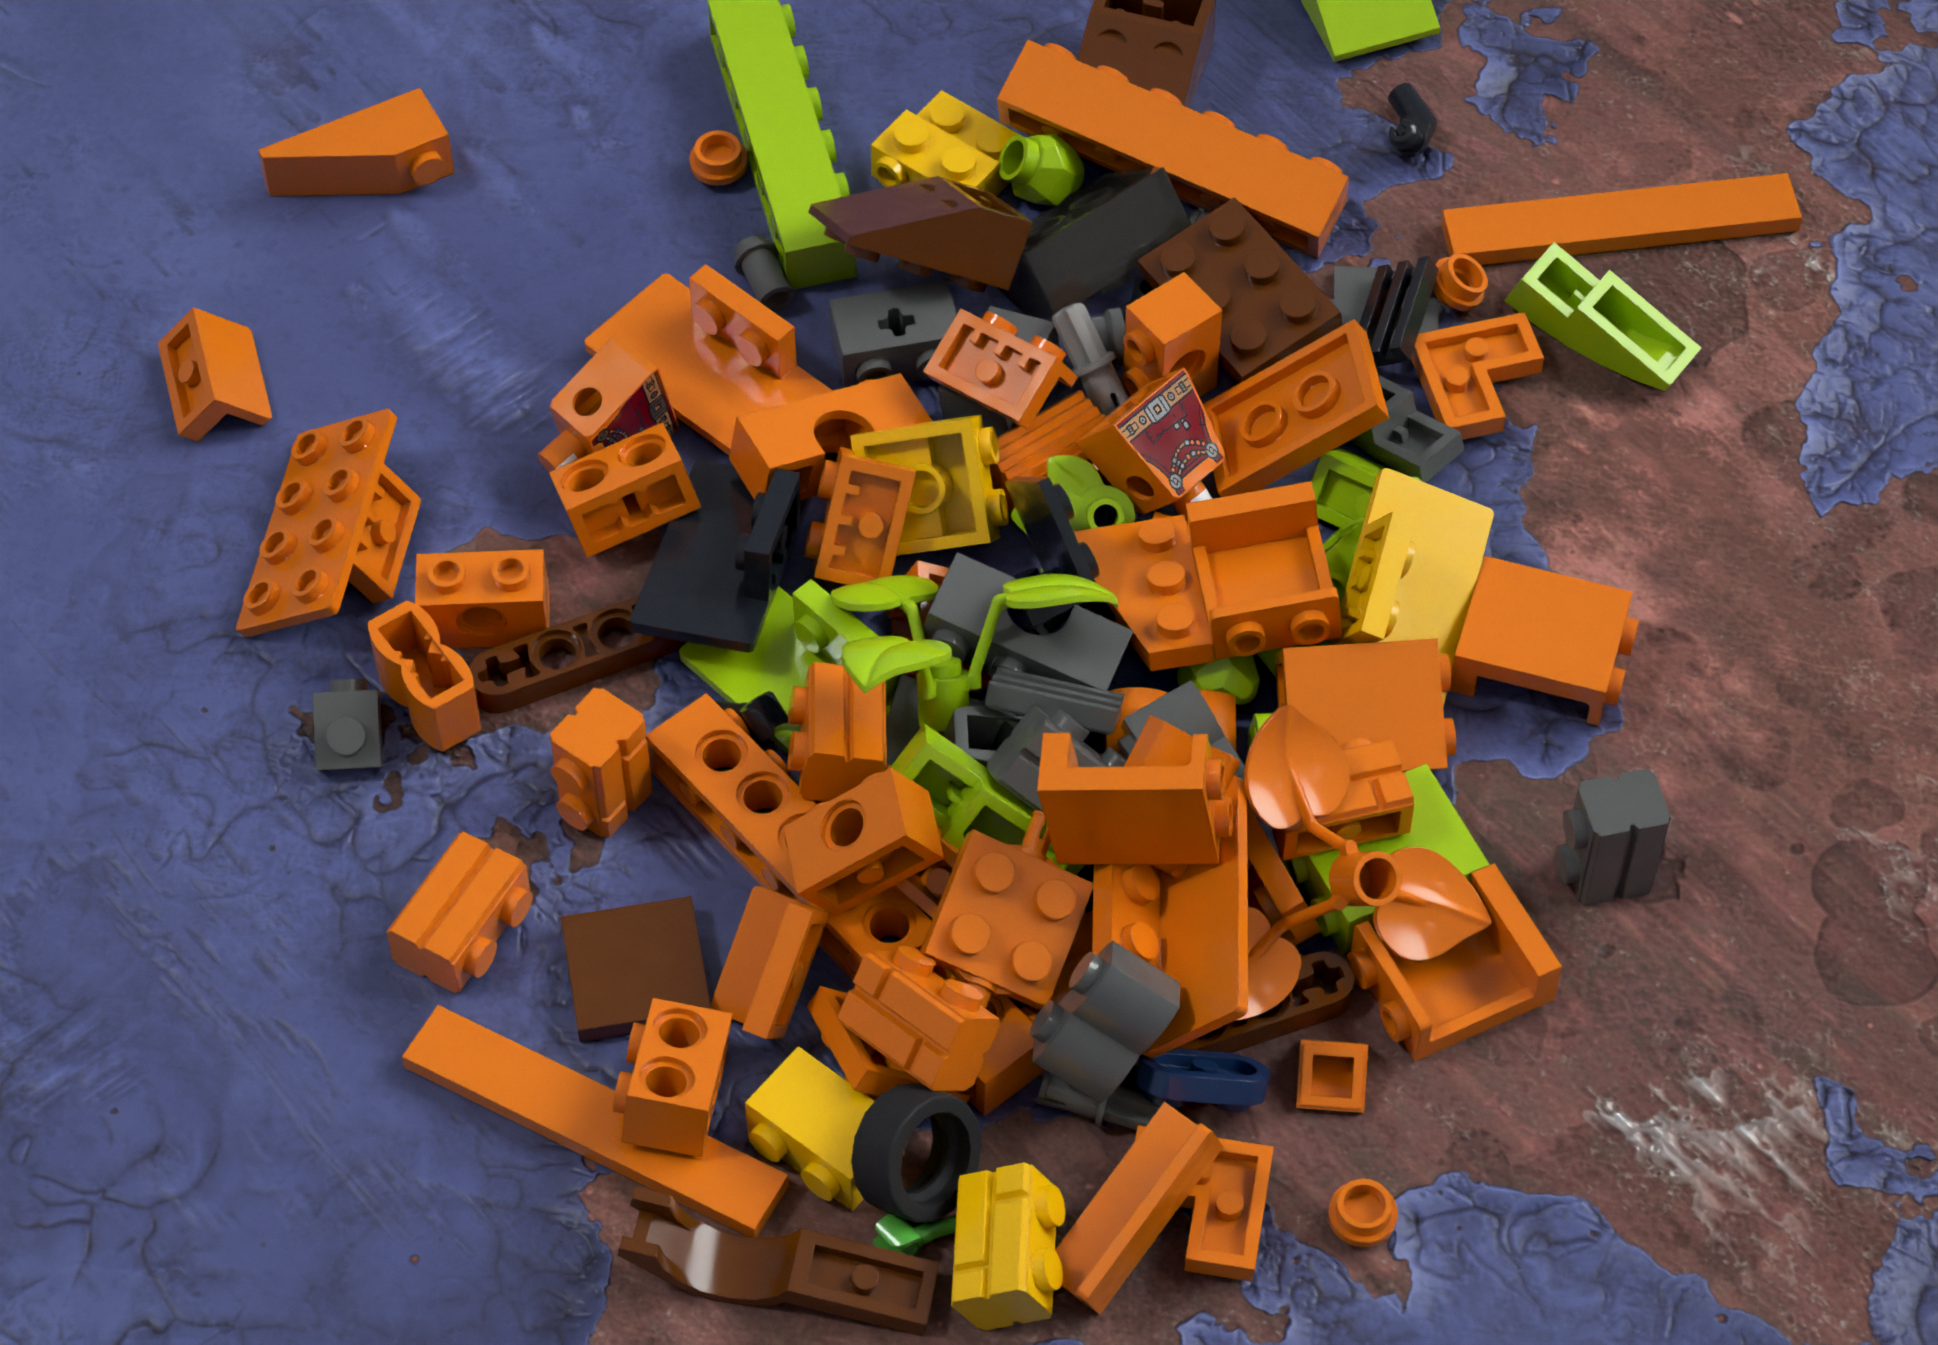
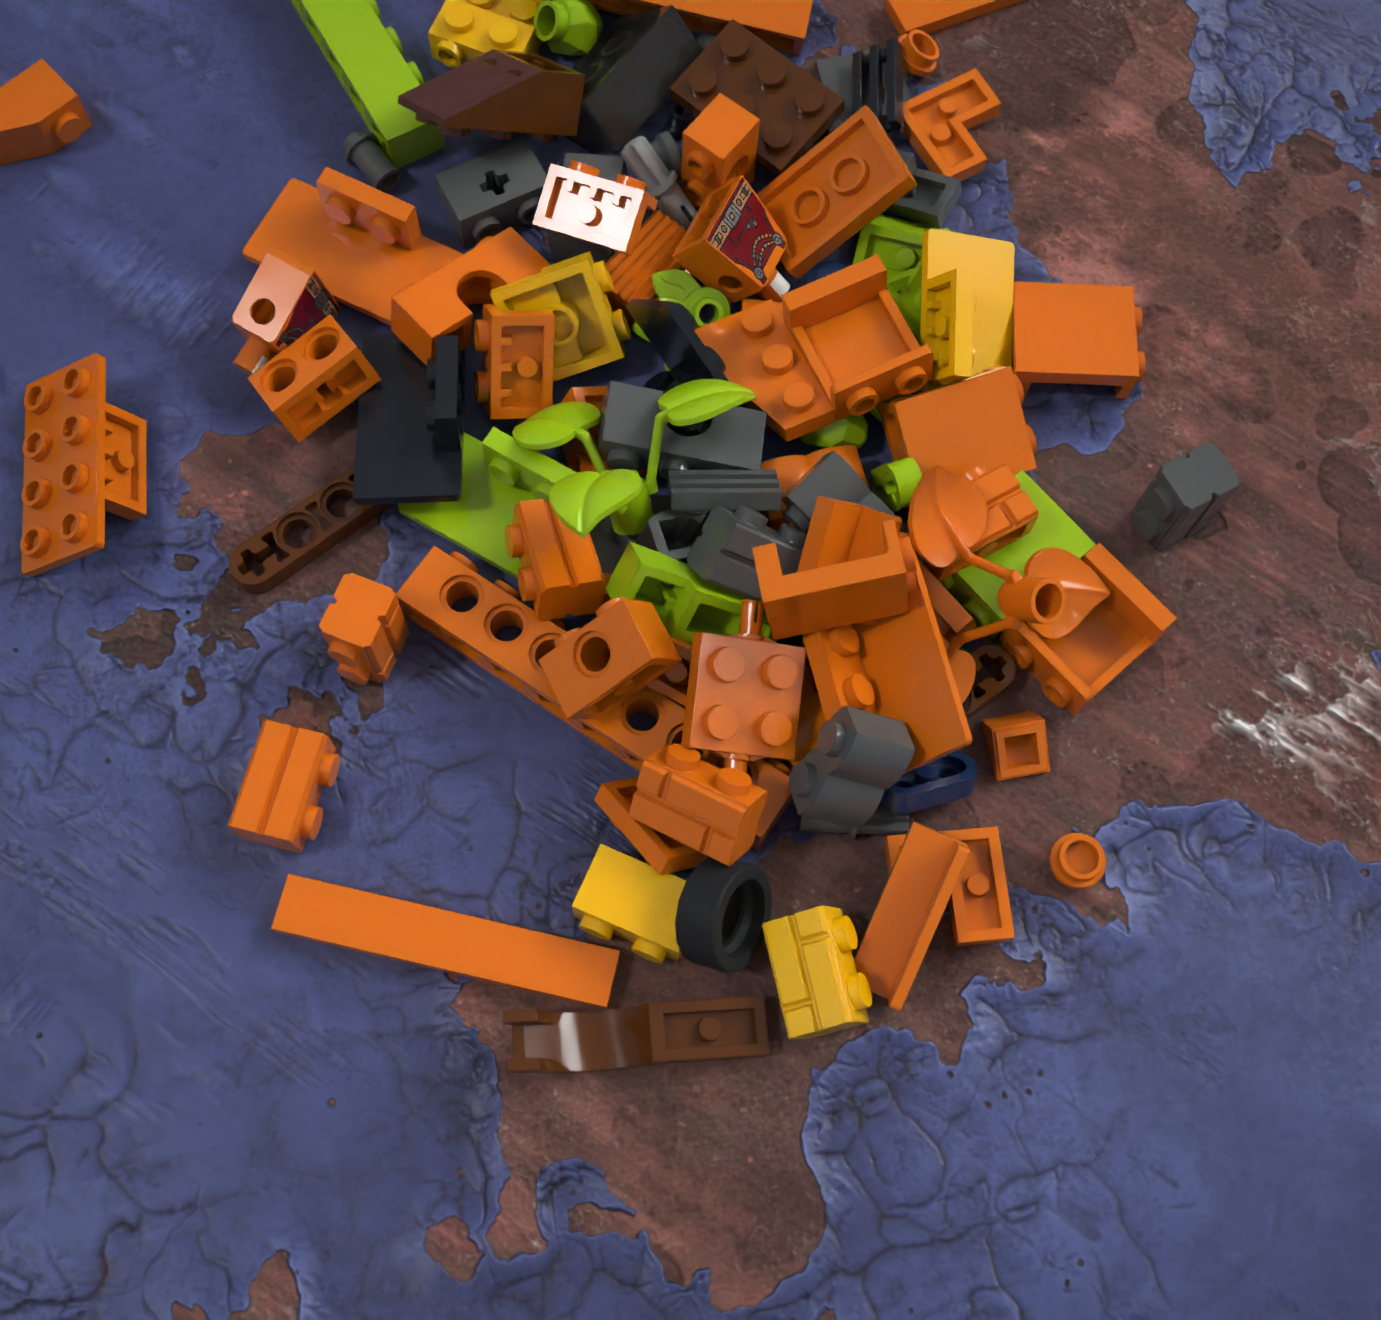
camera: 20 degrees left, 15 degrees up
dark grey bracket [312,679,384,771] -> none
orange brick [368,600,481,752] -> none
orange brick [415,549,550,648] -> none
reddish brown tile [561,896,711,1042] -> none
orange brick [613,998,733,1157] -> none
orange plate [689,130,748,186] -> none
orange panel [710,886,830,1039] -> none
black hand [715,691,788,742] -> none
bright green hand [872,1213,956,1256] -> none
lime slope [1504,242,1701,391] -> none

